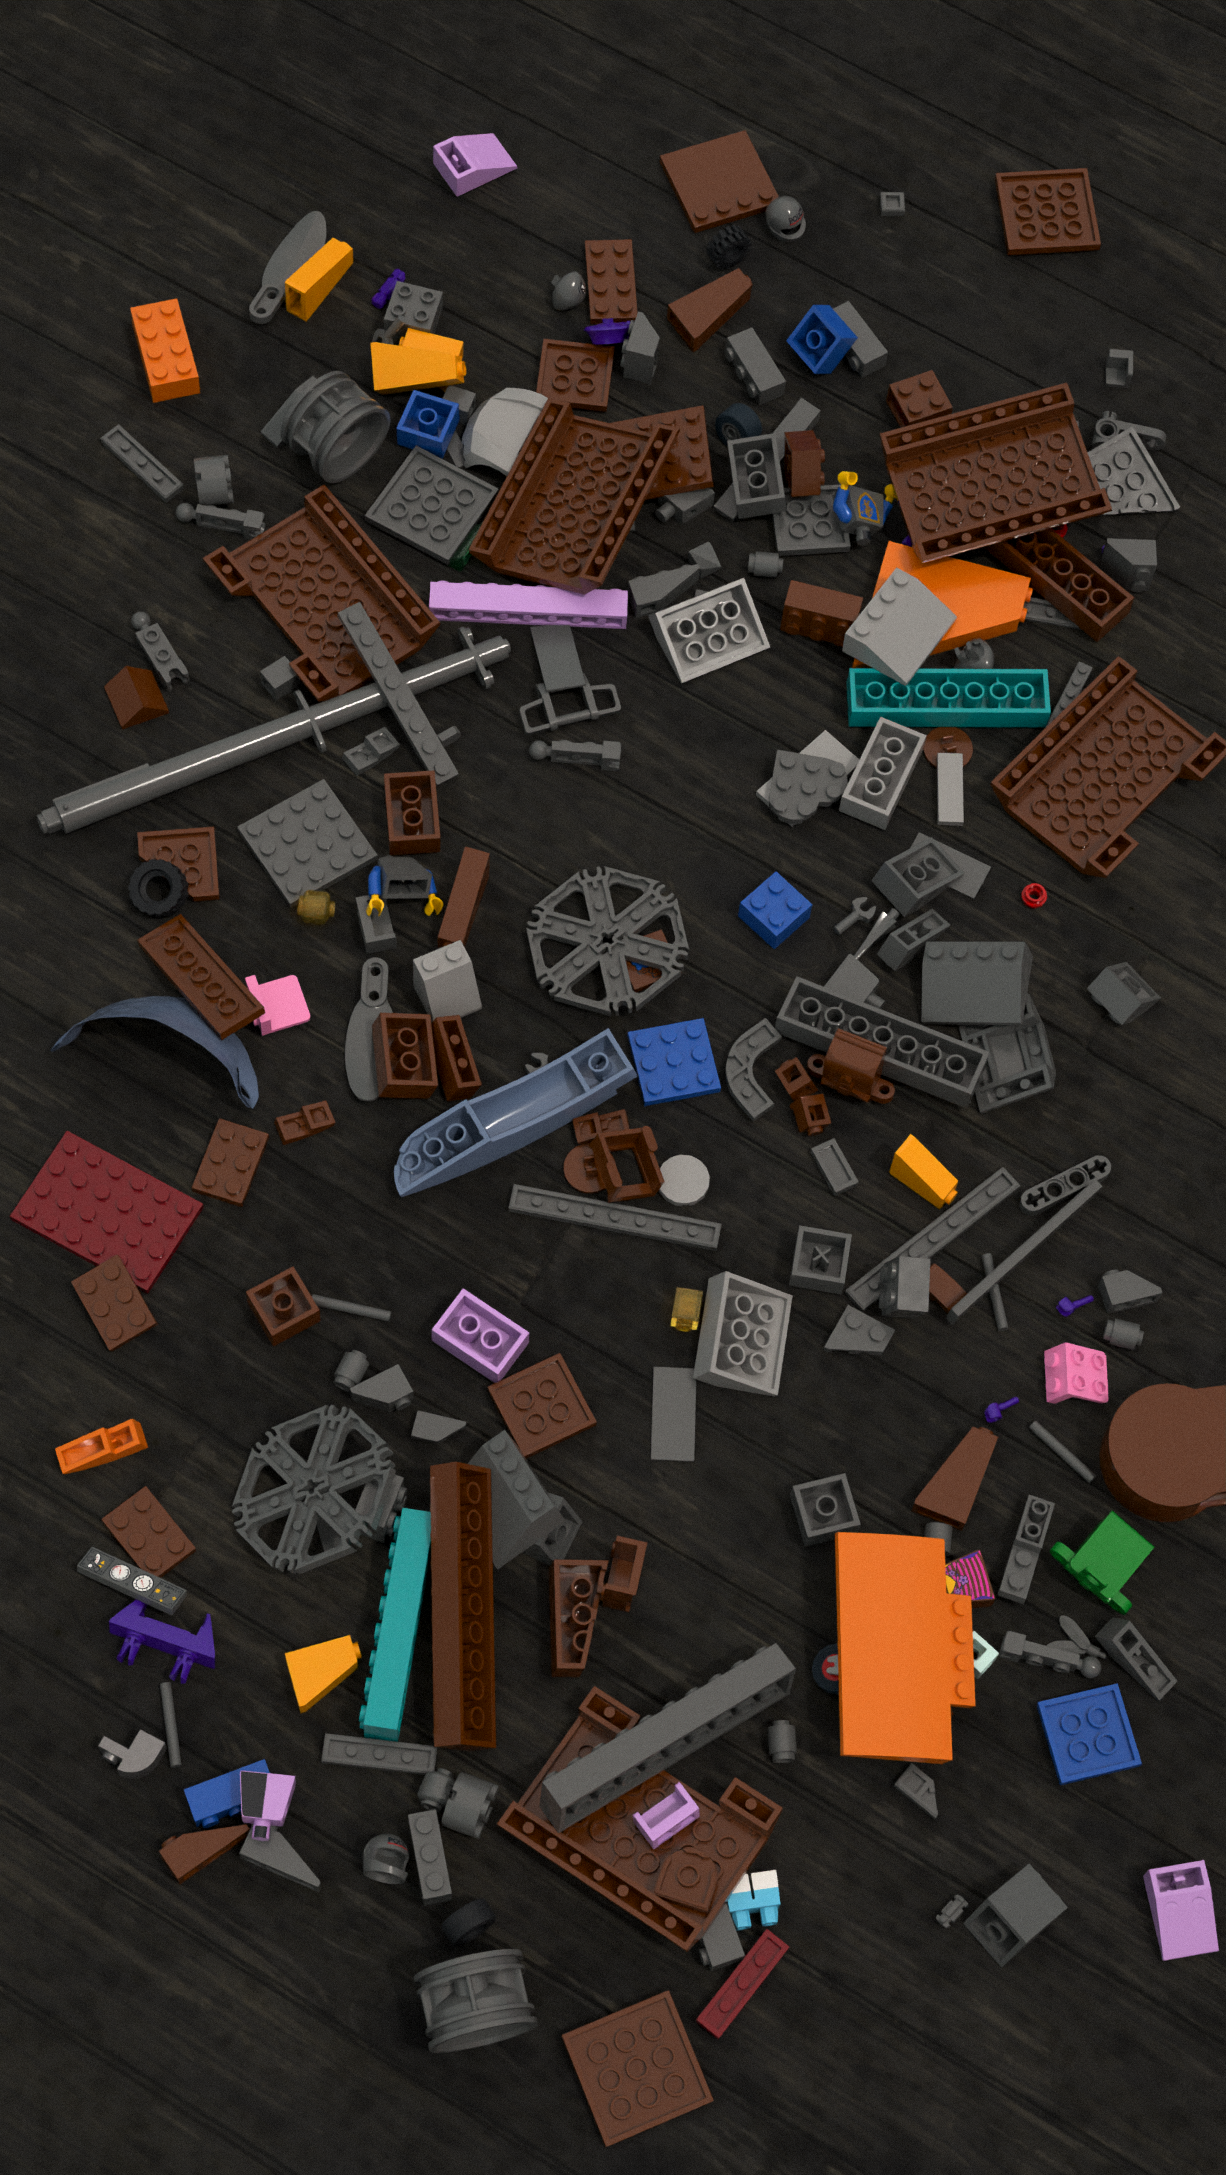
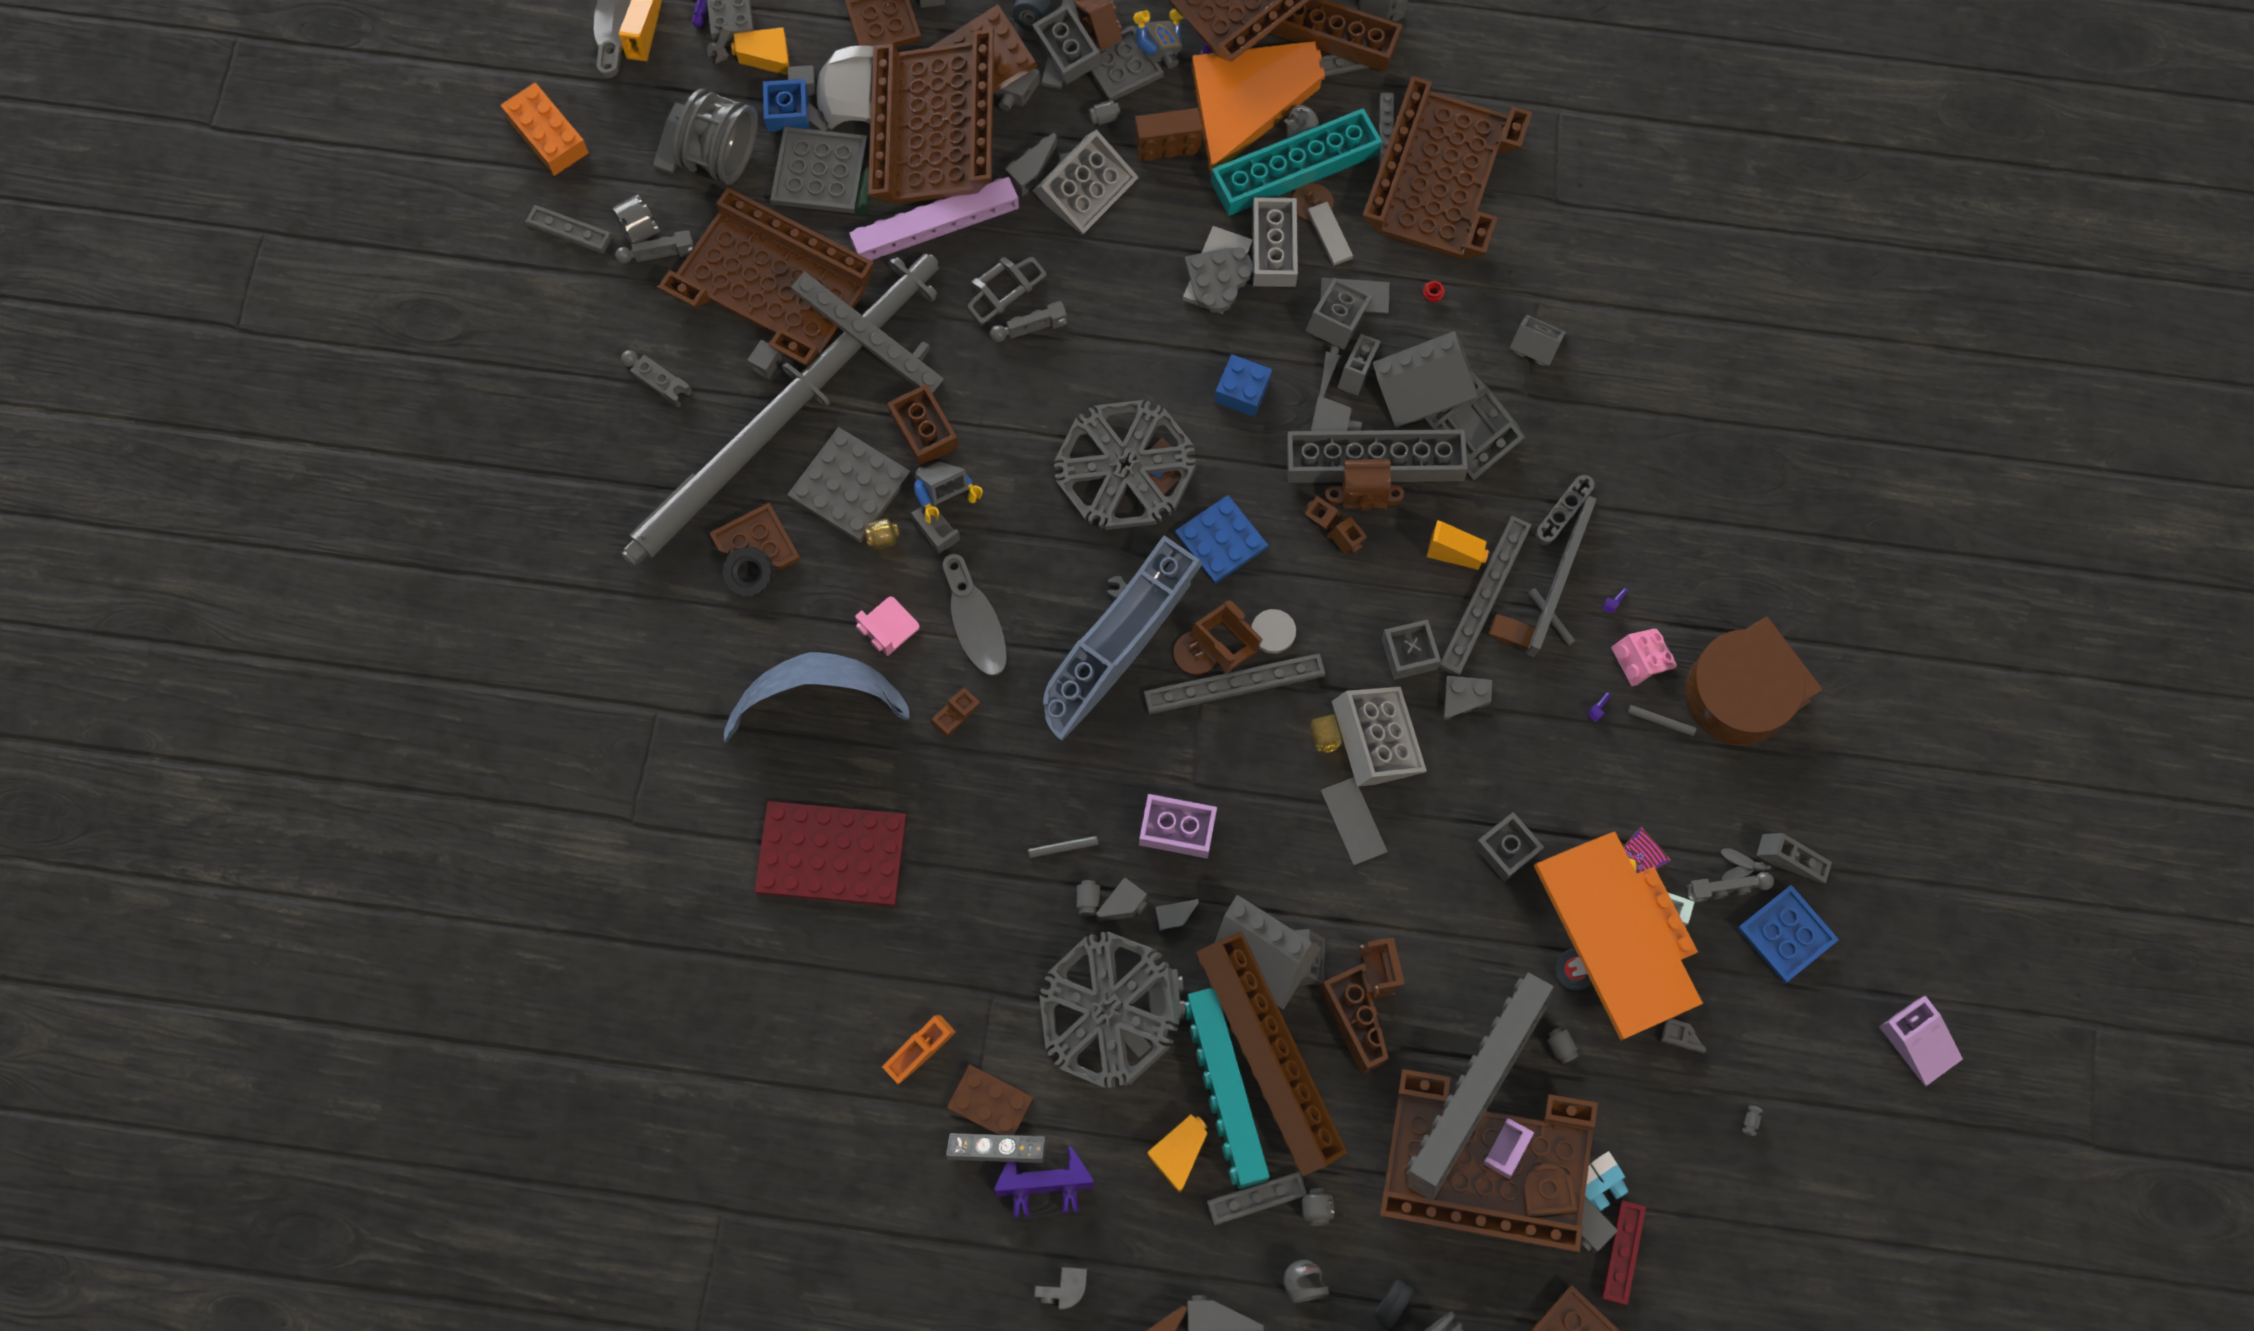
camera: 20 degrees left, 5 degrees up
reddish brown plate [71,1254,158,1352] -> none
reddish brown slope [104,666,169,730] -> none
reddish brown plate [137,914,265,1040] -> none
dark grey bar [160,1682,182,1768] -> none
blue brick [184,1759,270,1828] -> none
reddish brown plate [192,1118,269,1207] -> none
torso [240,1771,296,1841] -> none
reddish brown brick [246,1266,321,1347] -> none
dark grey slope [342,727,400,776] -> none
light orange slope [371,342,466,395] -> none
reddish brown brick [372,1012,438,1099] -> none
dark grey brick [408,1809,452,1906] -> none
light grey slope [413,940,482,1022] -> none
reddish brown brick [431,1015,482,1101] -> none
reddish brown slope [438,846,490,949] -> none
dark grey brick [441,1772,499,1840] -> none
reddish brown plate [487,1353,597,1459] -> none
dark grey piece [530,625,586,692] -> none
reddish brown slope [572,1109,630,1144] -> none
dark grey slope [688,542,721,579] -> none
dark grey plate [725,1018,782,1122] -> none
dark grey tile [810,1138,859,1196] -> none
dark grey bar [833,897,876,935] -> none
light grey slope [842,567,957,686] -> none
dark grey brick [879,1256,930,1319] -> none
reddish brown slope [911,1427,998,1531] -> none
dark grey brick [924,1522,952,1556] -> none
dark grey slope [963,1864,1068,1968] -> none
dark grey slope [998,1495,1055,1604] -> none
green piece [1050,1511,1154,1615] -> none
dark grey slope [1098,1269,1162,1314] -> none
dark grey brick [1103,1318,1144,1350] -> none

